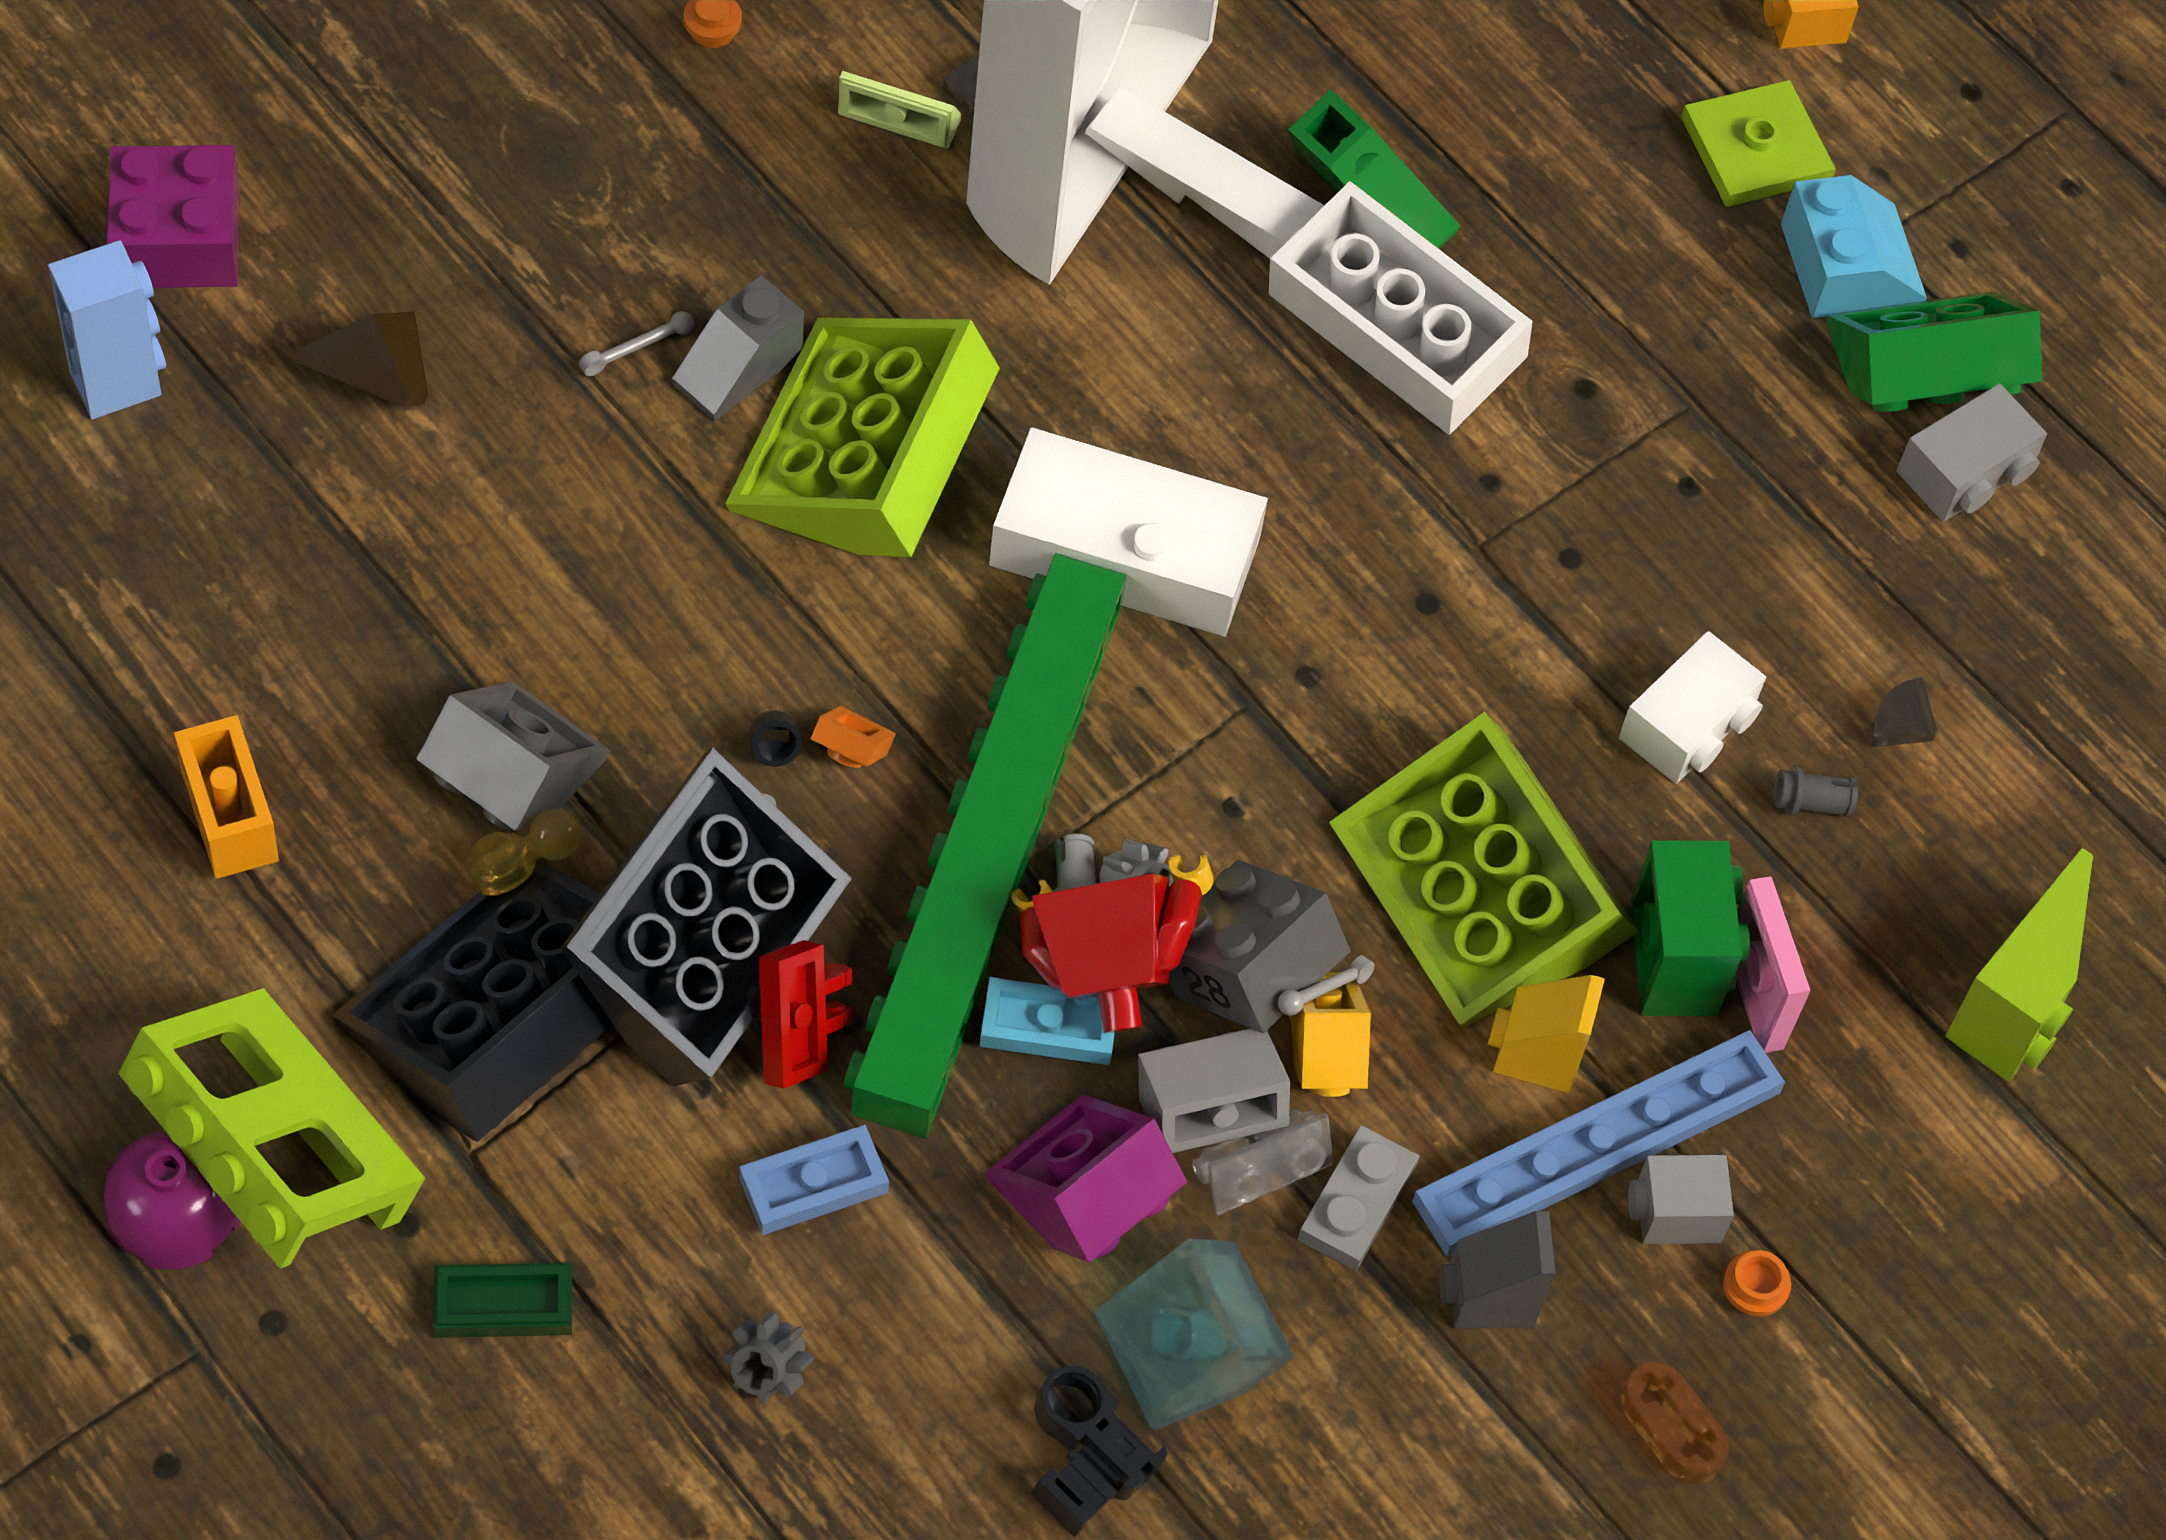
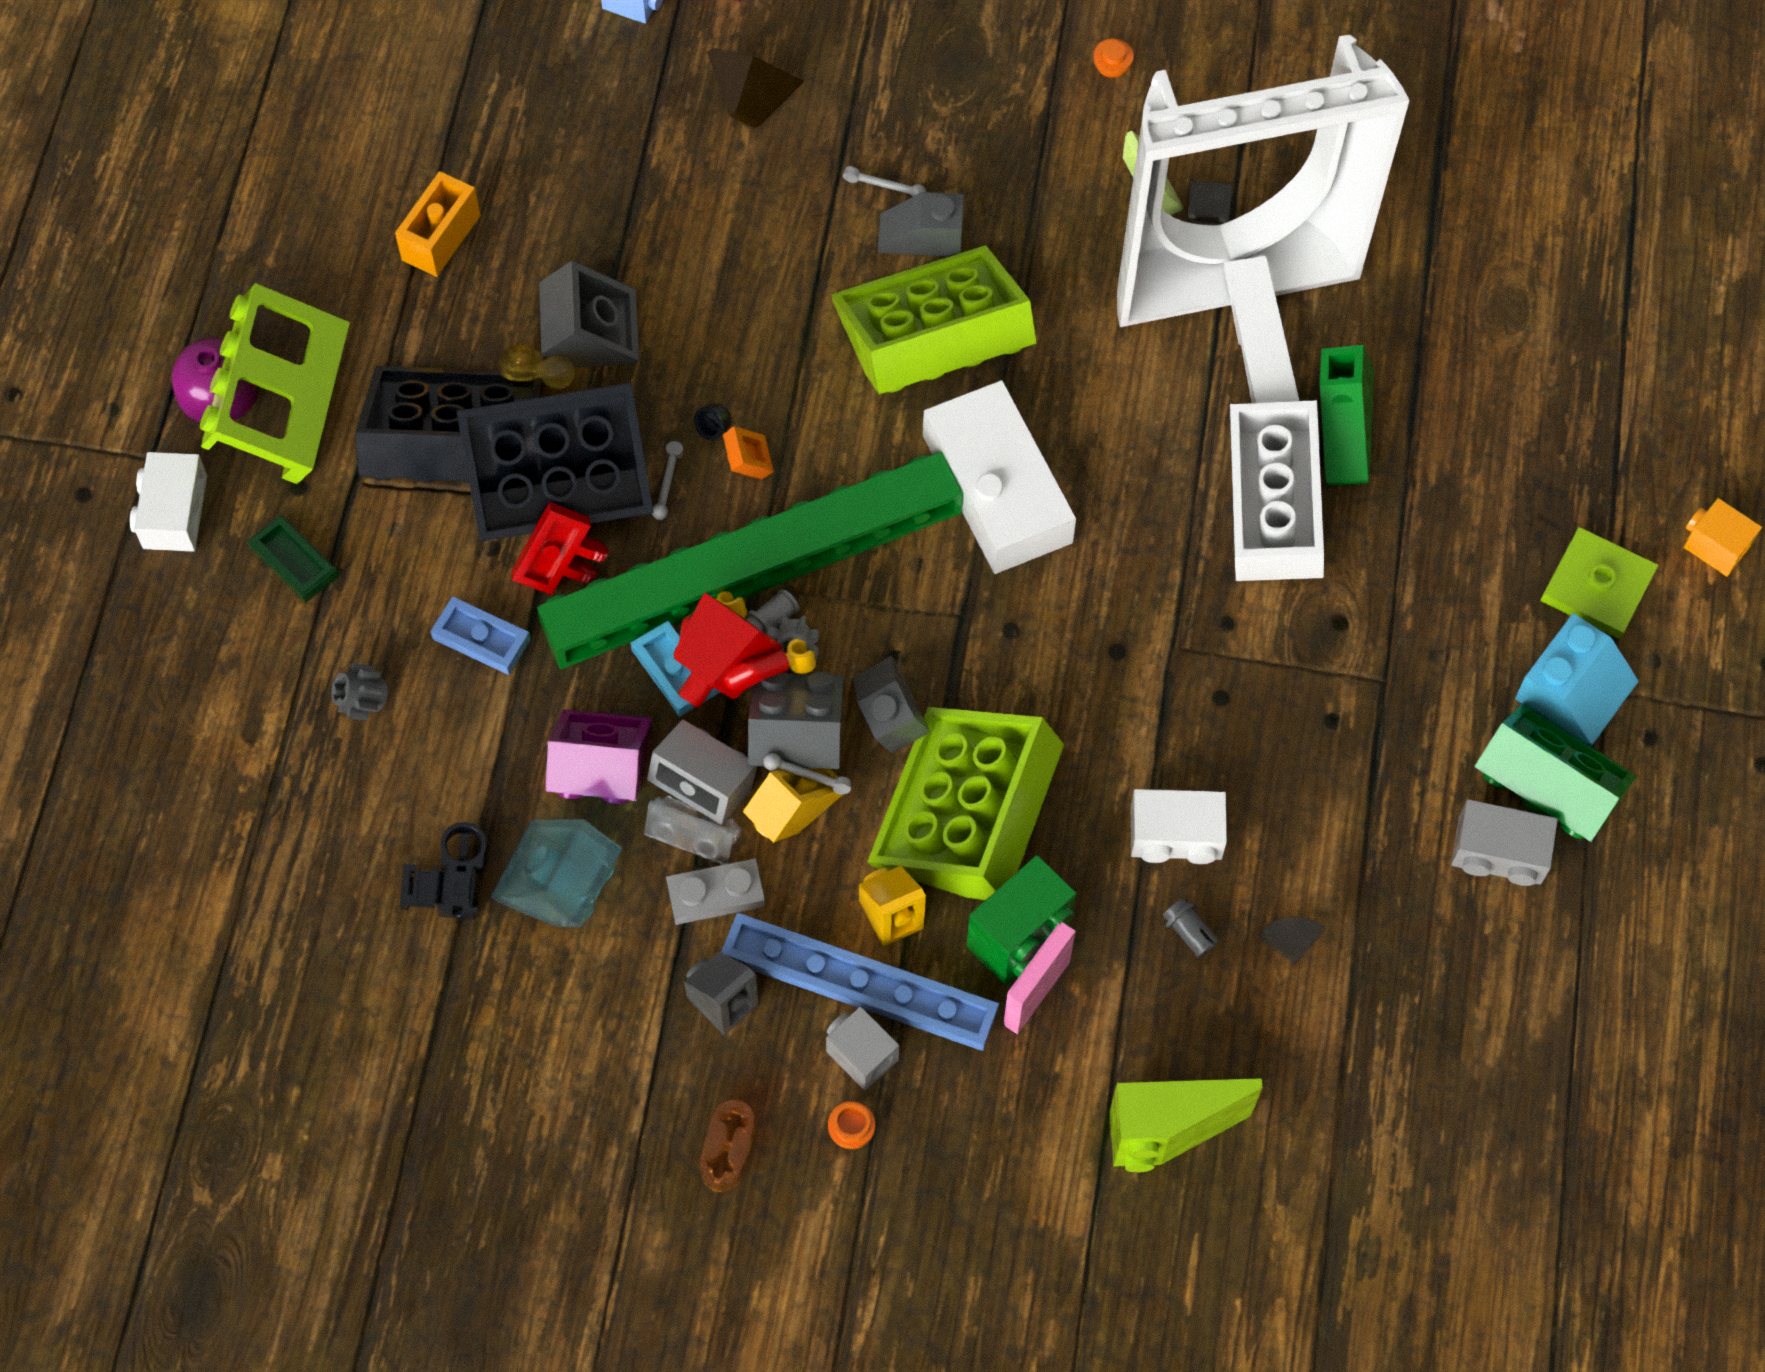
camera: 55 degrees right, 5 degrees up
none -> white brick [130,452,207,551]
none -> dark grey slope [853,656,930,753]

